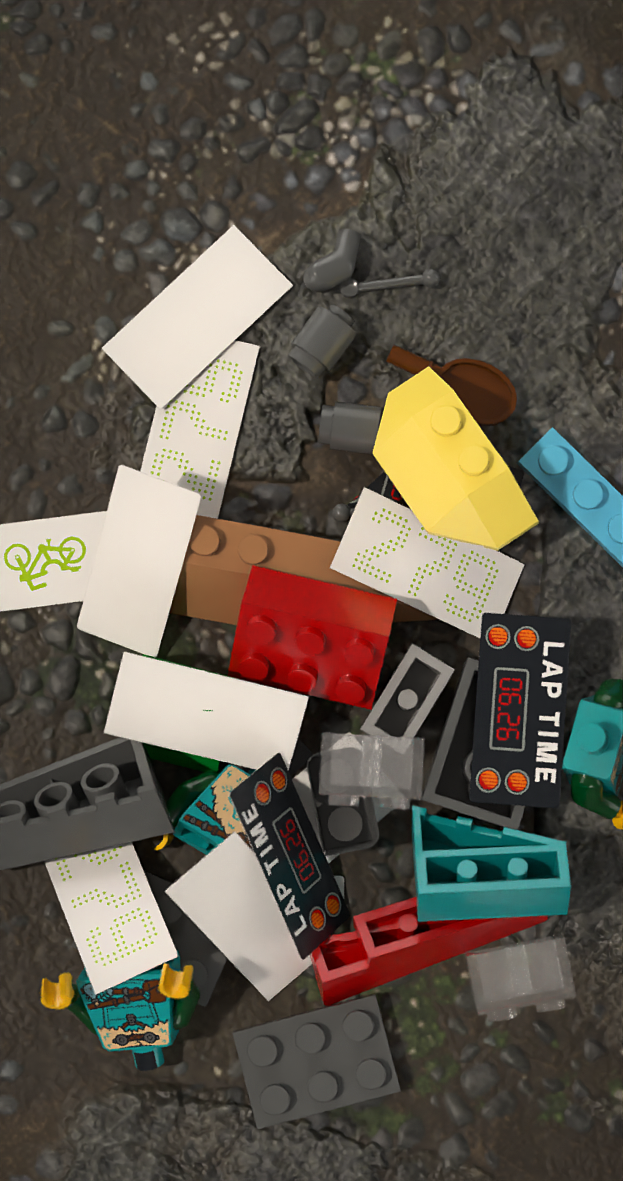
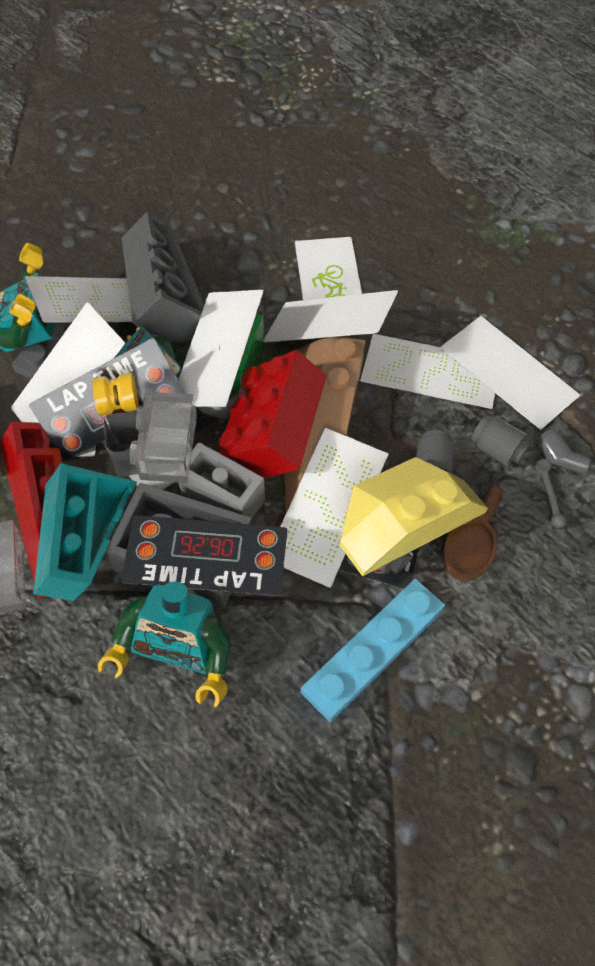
camera: 85 degrees right, 25 degrees down
none -> yellow wheel [92,373,139,416]

